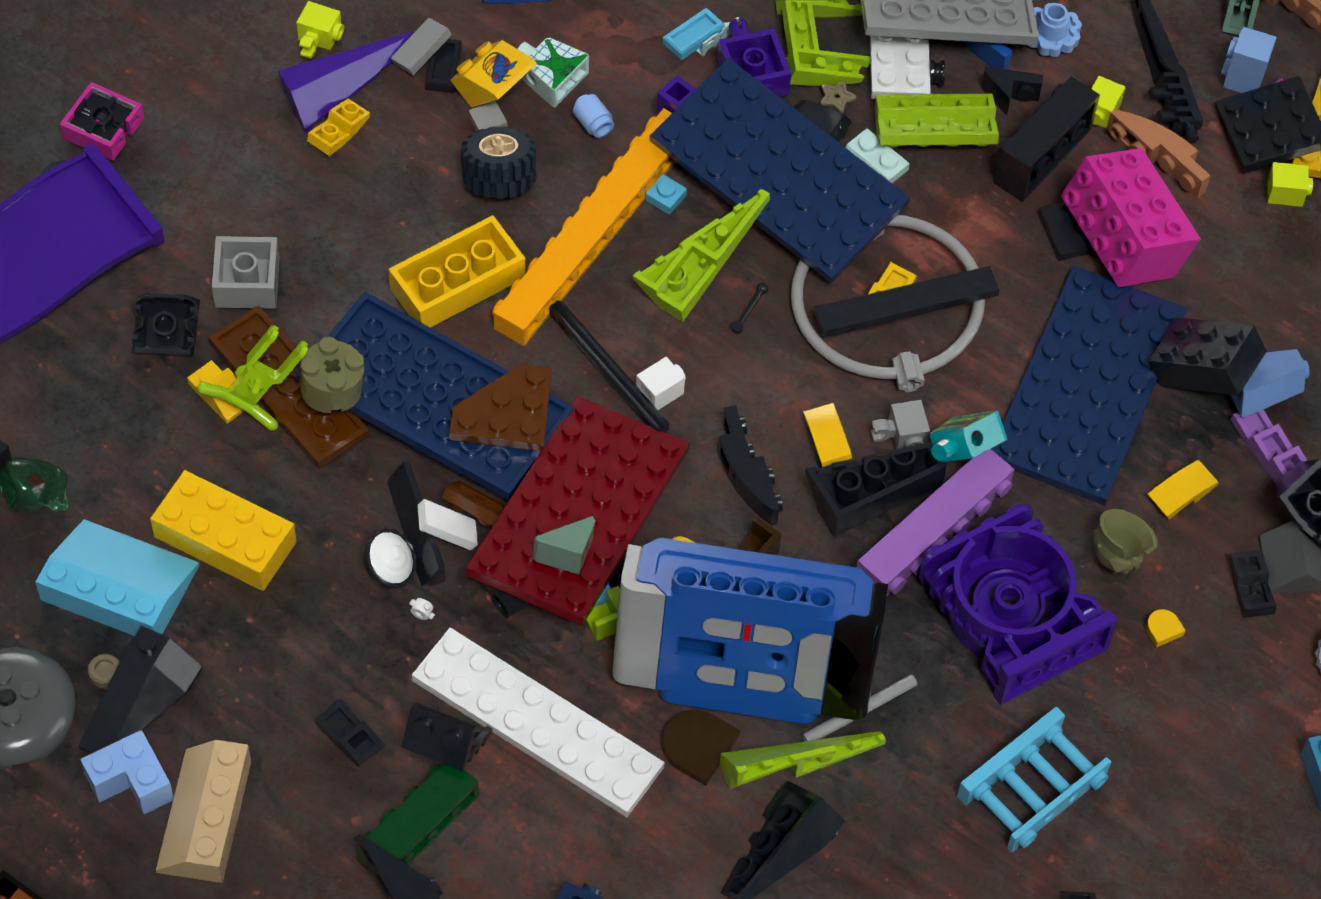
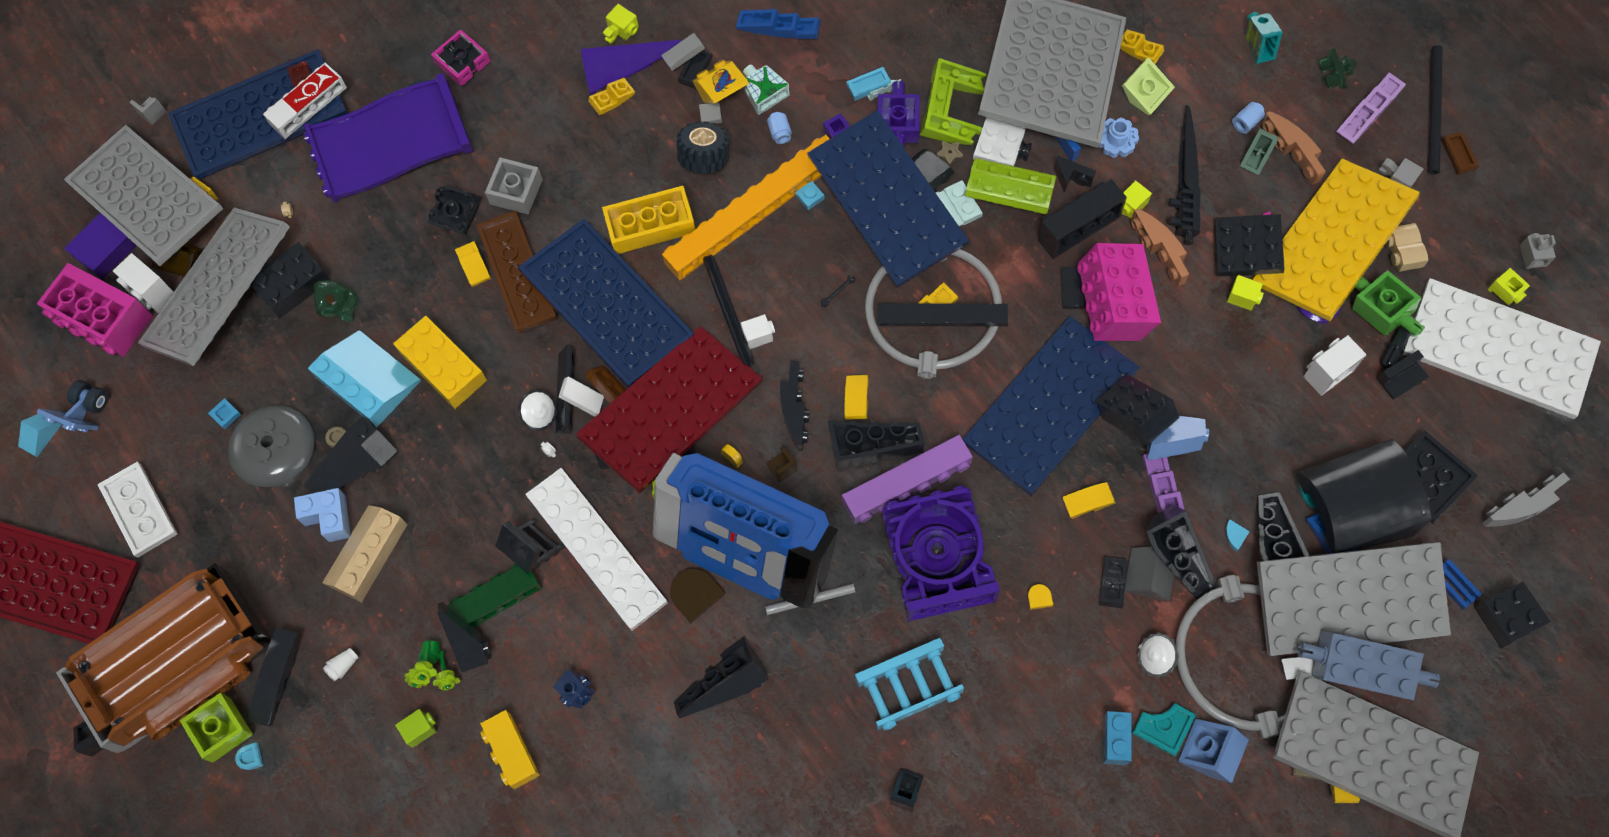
camera: 25 degrees right, 10 degrees up
lime piece [197,325,308,431] -> none
olive brick [300,337,364,413] -> none
black slope [315,699,385,767] -> none
reddish brown plate [449,364,552,451] -> none
sand green slope [532,516,595,574] -> none
lime wedge [633,189,770,322] -> none
lime wedge [719,731,886,789] -> none
light grey brick [871,400,930,449] -> none
teal torso [930,410,1008,462] -> none
olive helmet [1093,509,1157,574] -> none
light blue brick [1221,27,1277,93] -> none

